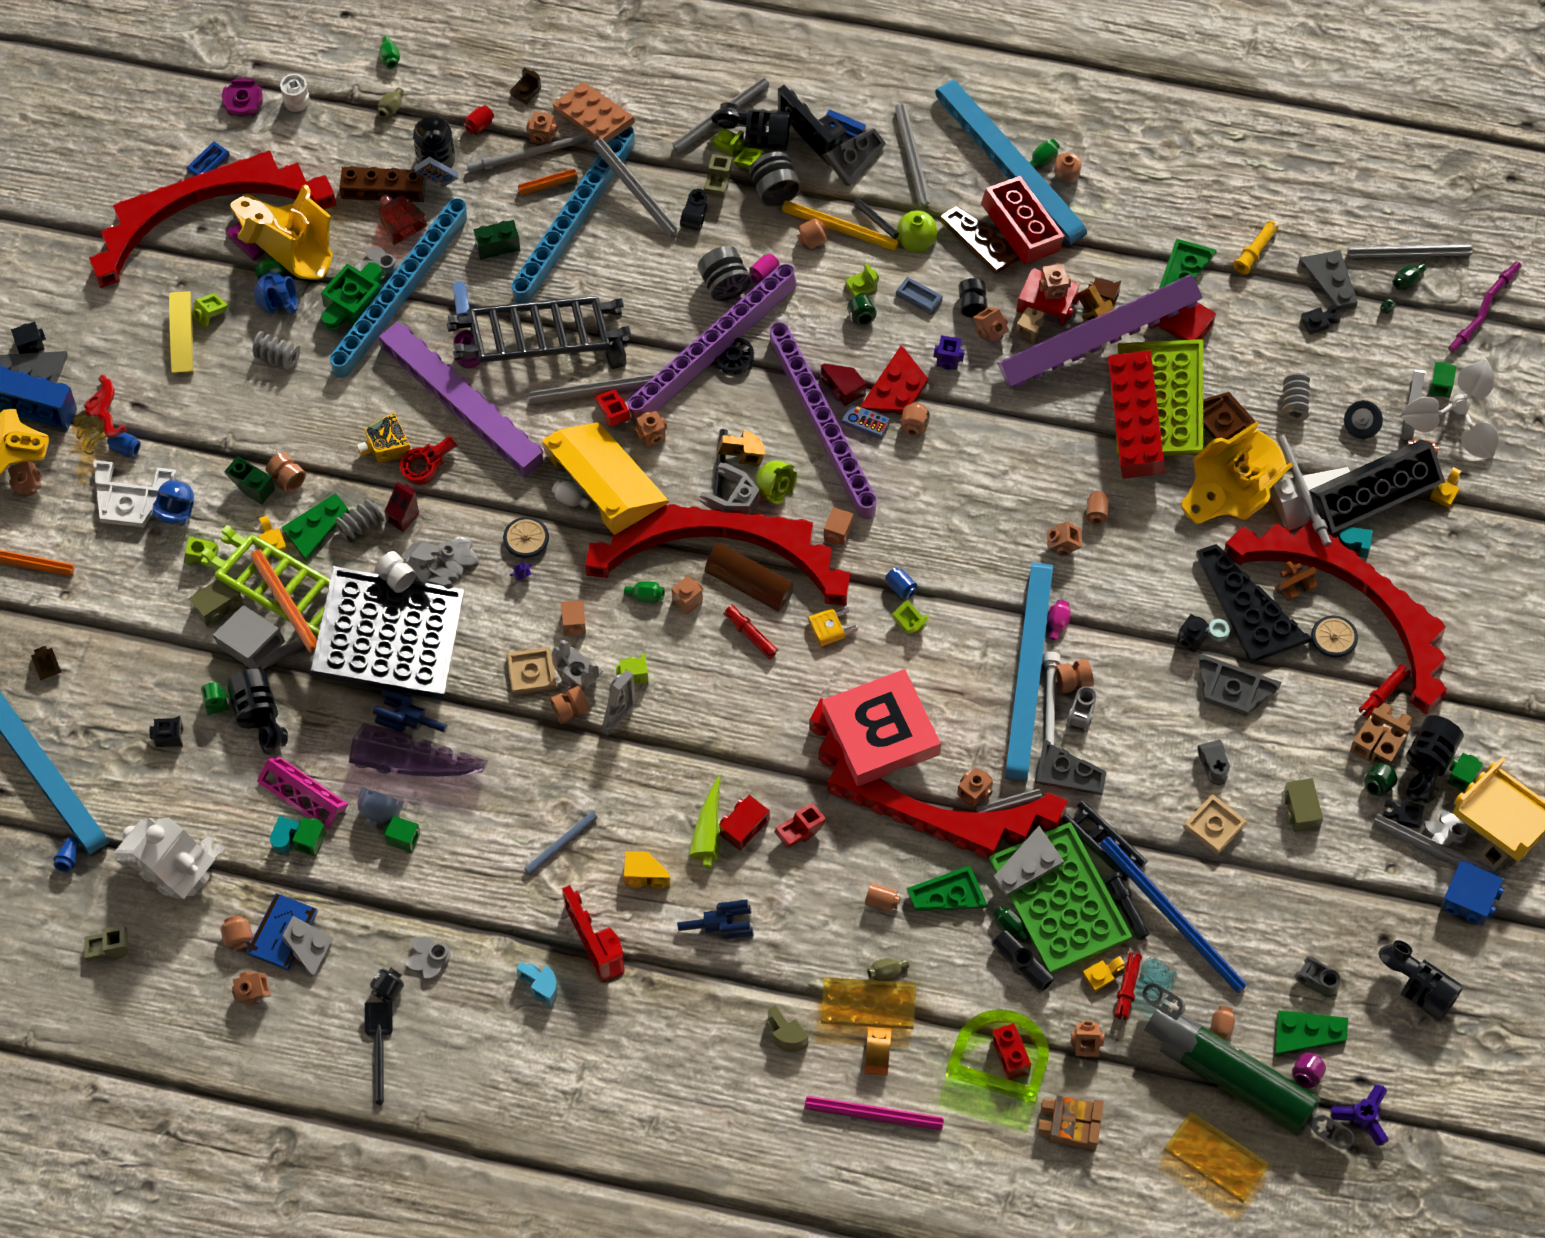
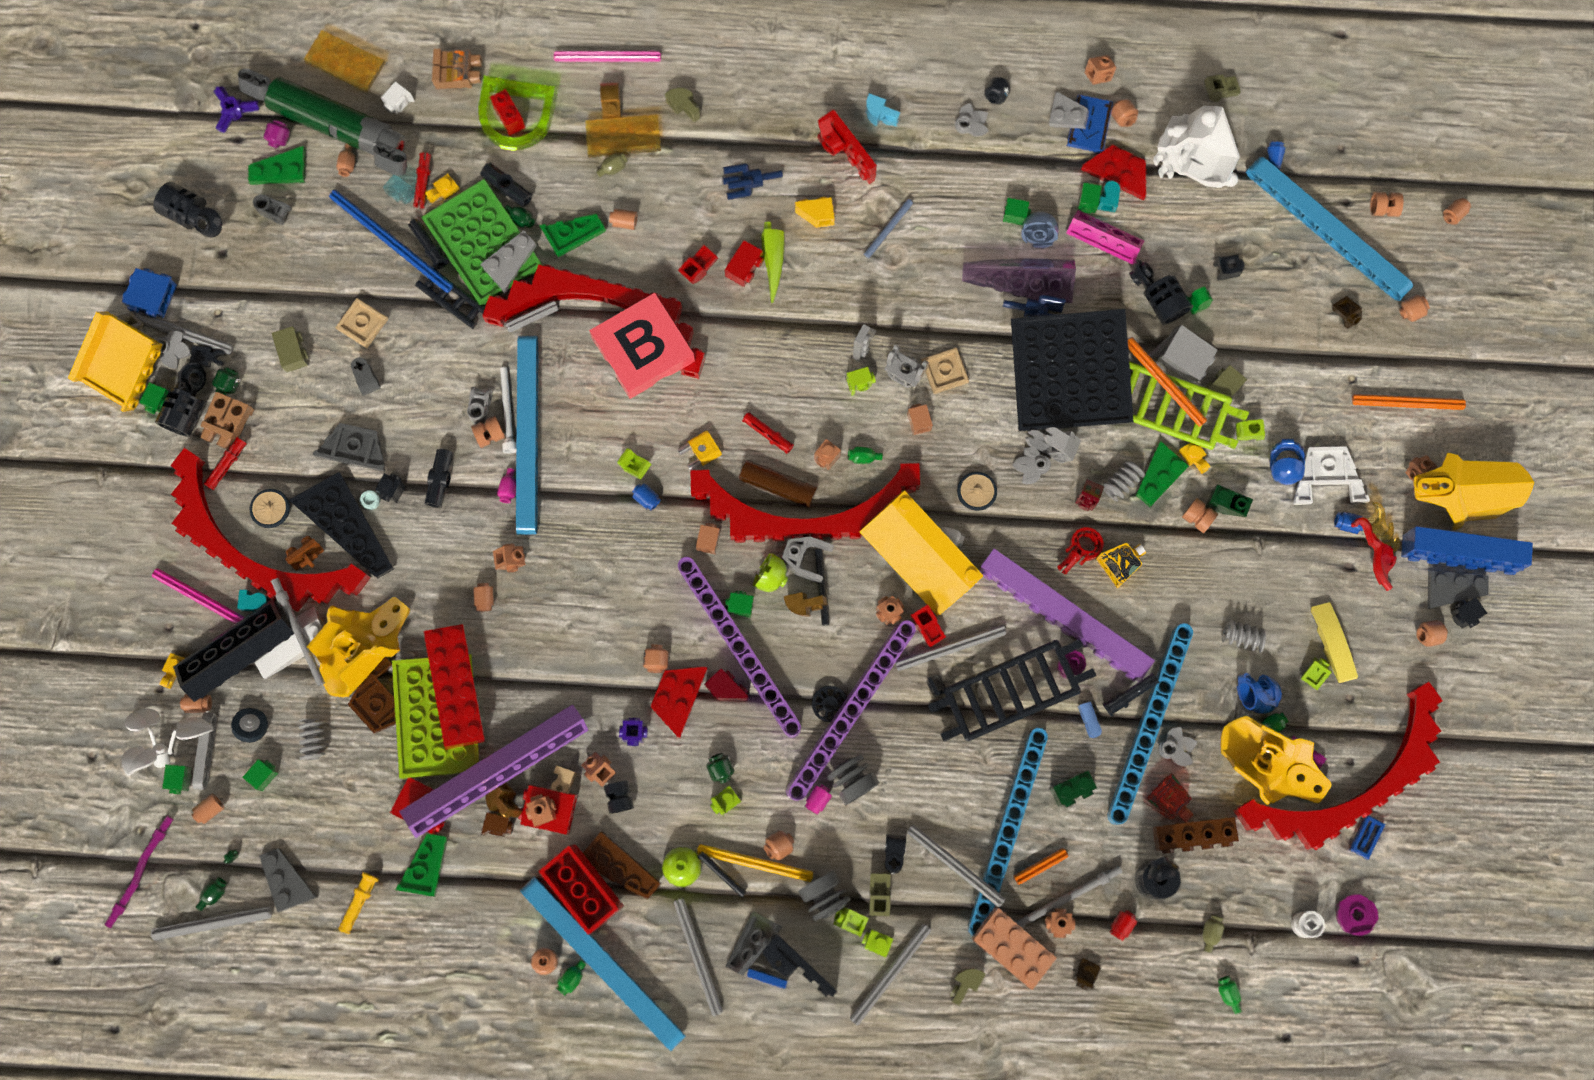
camera: 170 degrees right, 15 degrees up
green brick [321,262,383,330] -> none
black piece [364,1002,393,1106] -> none
white wheel [375,551,417,593] -> none
sand blue tile [414,157,459,187] -> none
dark purple plate [509,562,532,581] -> none
nougat wheel [550,686,590,724] -> none
black cylinder [711,102,791,151] -> none
sand blue tile [842,404,890,439] -> none
sand blue tile [896,276,943,314] -> none
nougat brick [957,767,993,808] -> none
dark grey wing [1036,739,1107,795] -> none
nougat brick [1070,1021,1104,1057] -> none
black plate [1301,306,1341,335] -> none
none -> dark pink axle [152,568,245,624]
none -> nougat brick [191,793,225,824]
none -> green brick [242,759,278,791]
none -> white window [381,82,415,114]
none -> black piece [425,448,454,508]
none -> green brick [725,591,754,618]
none -> olive brick [950,968,986,1006]
none -> red wing [1081,145,1146,201]
none -> black pin [1102,672,1160,717]
none -> nougat head [1416,620,1448,647]

